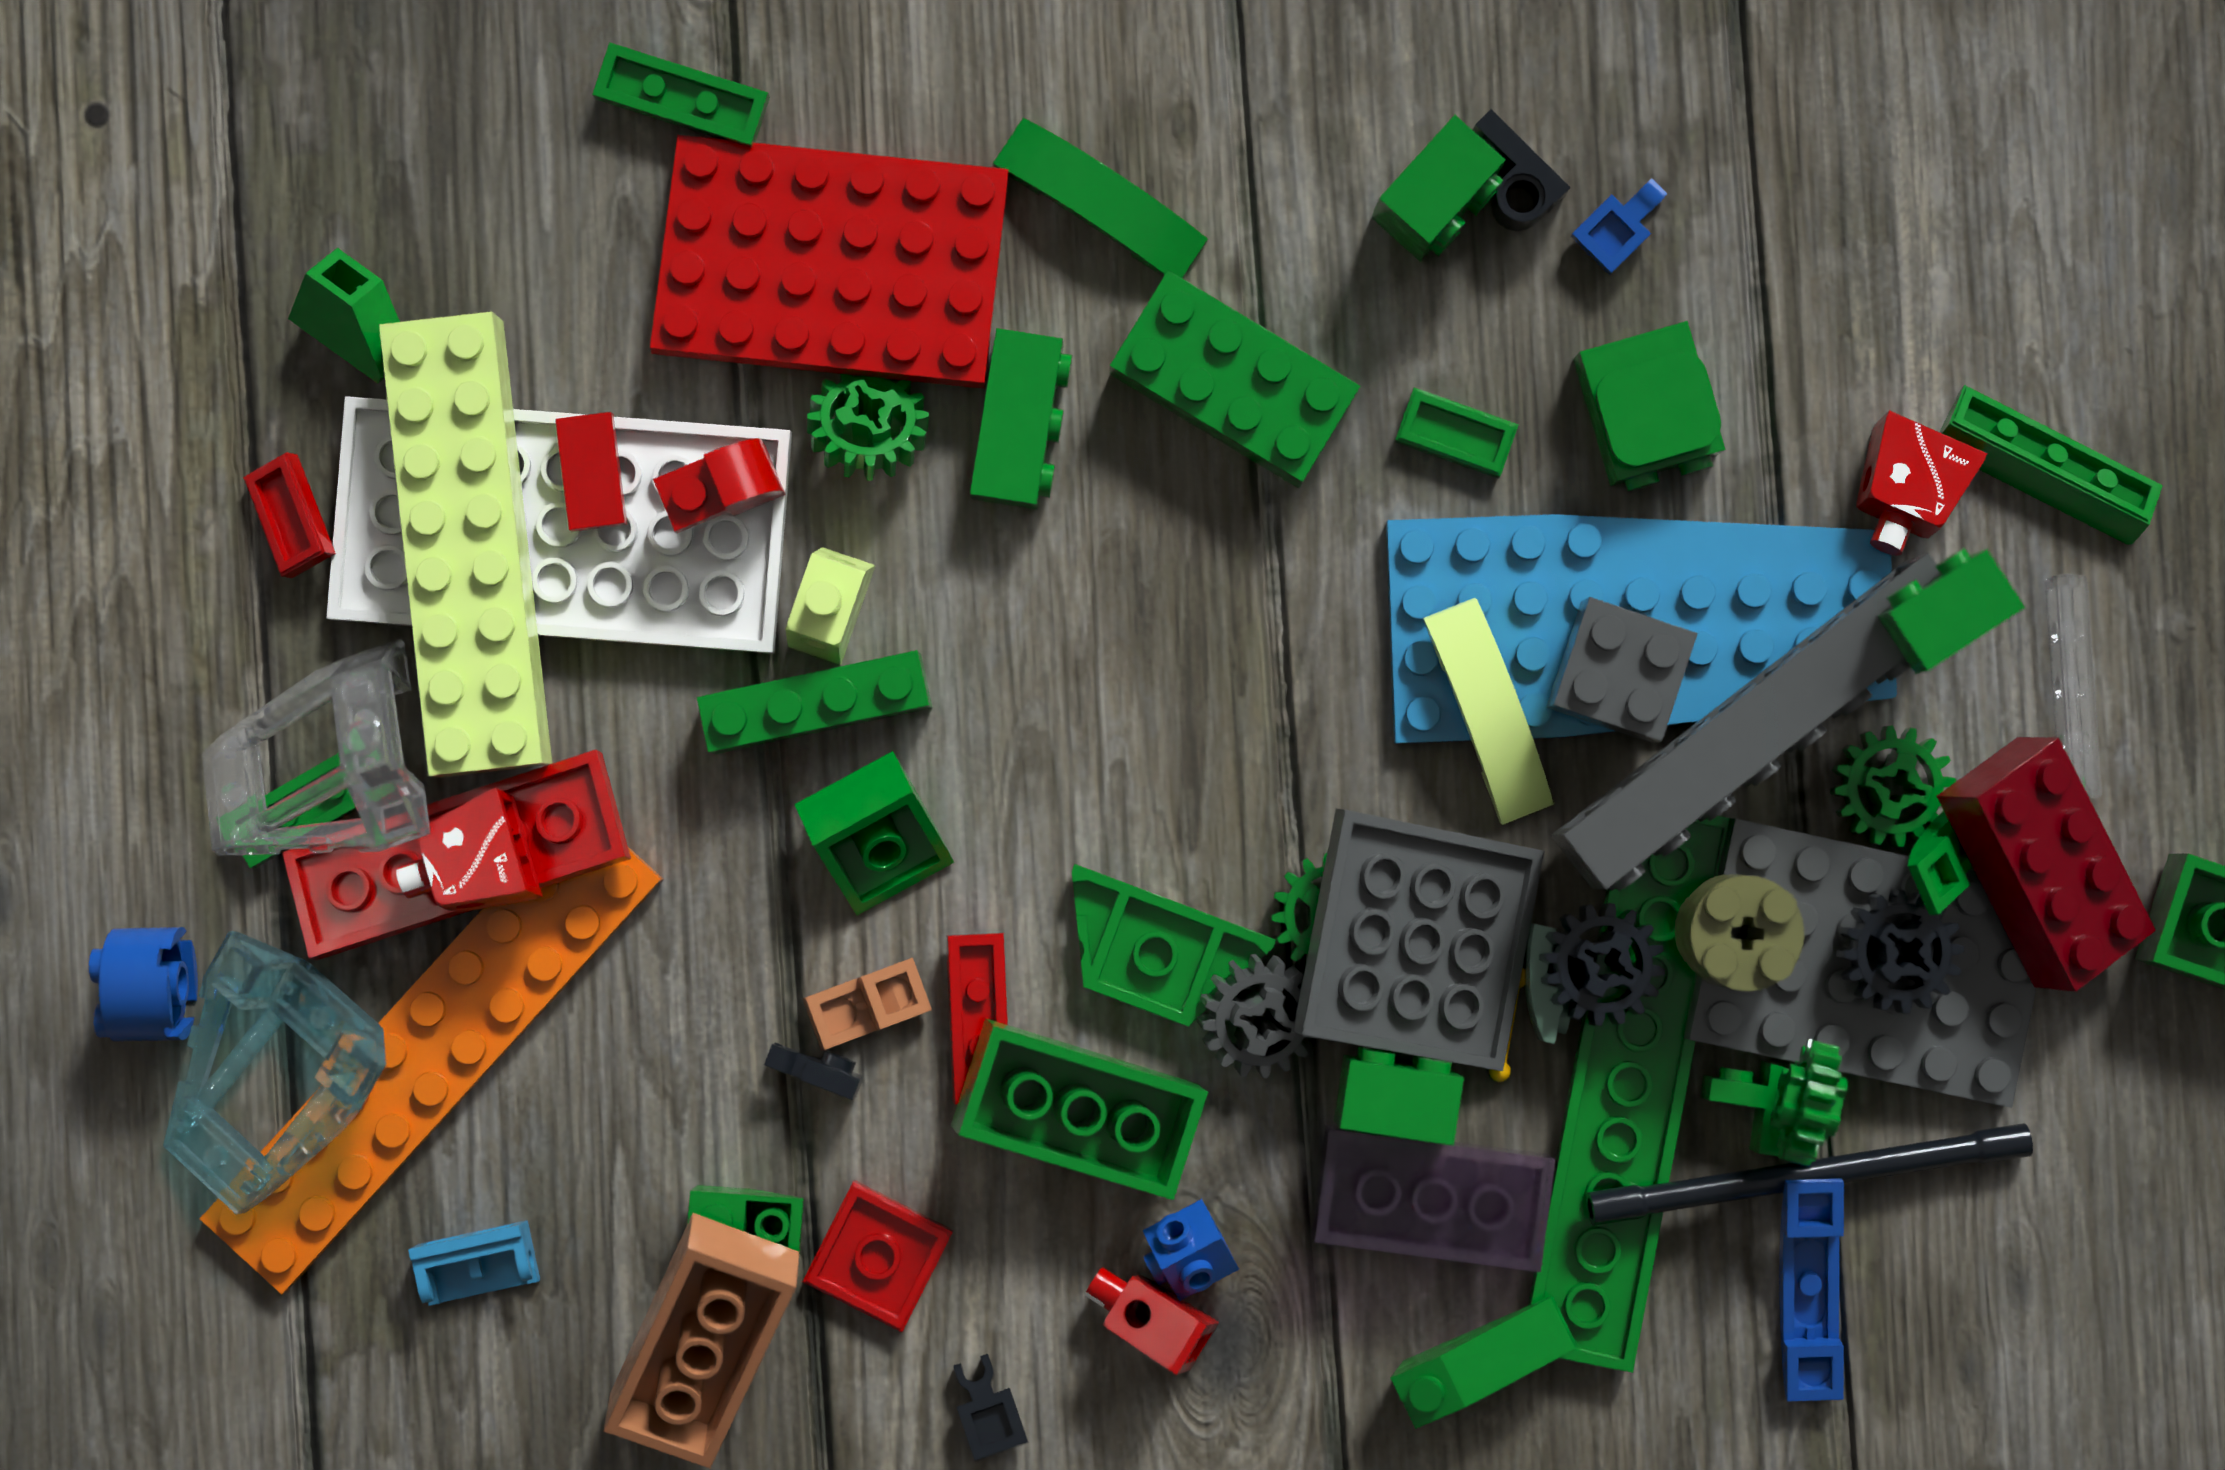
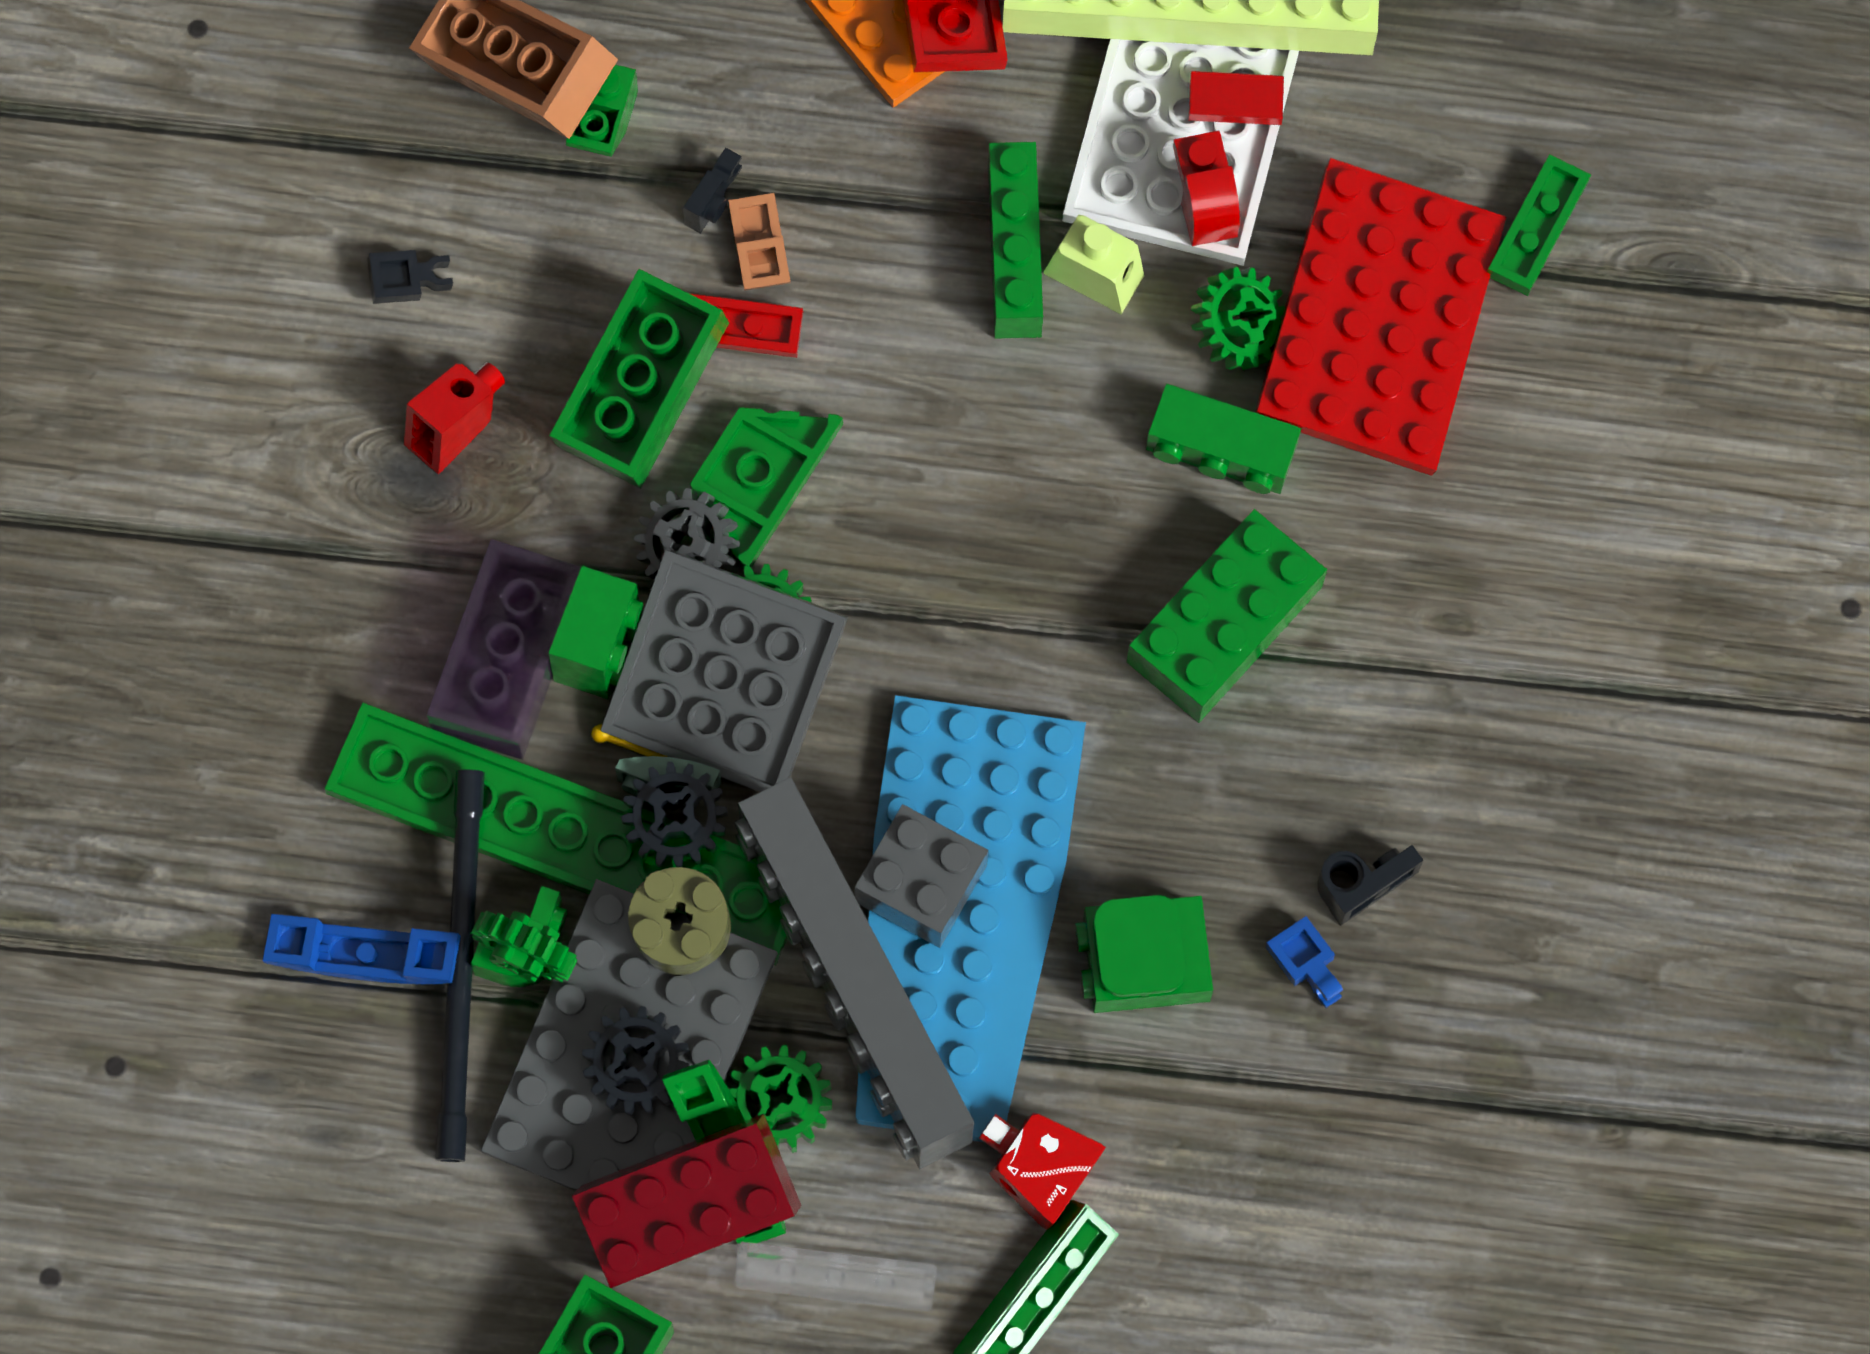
camera: 95 degrees right, 15 degrees down
green slope [794,751,955,915] -> none
red tile [802,1180,954,1332] -> none
green slope [993,118,1208,278] -> none
blue brick [1142,1199,1239,1301] -> none
green brick [1371,115,1505,262] -> none
green slope [1390,1295,1577,1429] -> none
green tile [1394,387,1519,479] -> none
yellowish green slope [1423,598,1554,825] -> none
green brick [1877,548,2026,674] -> none

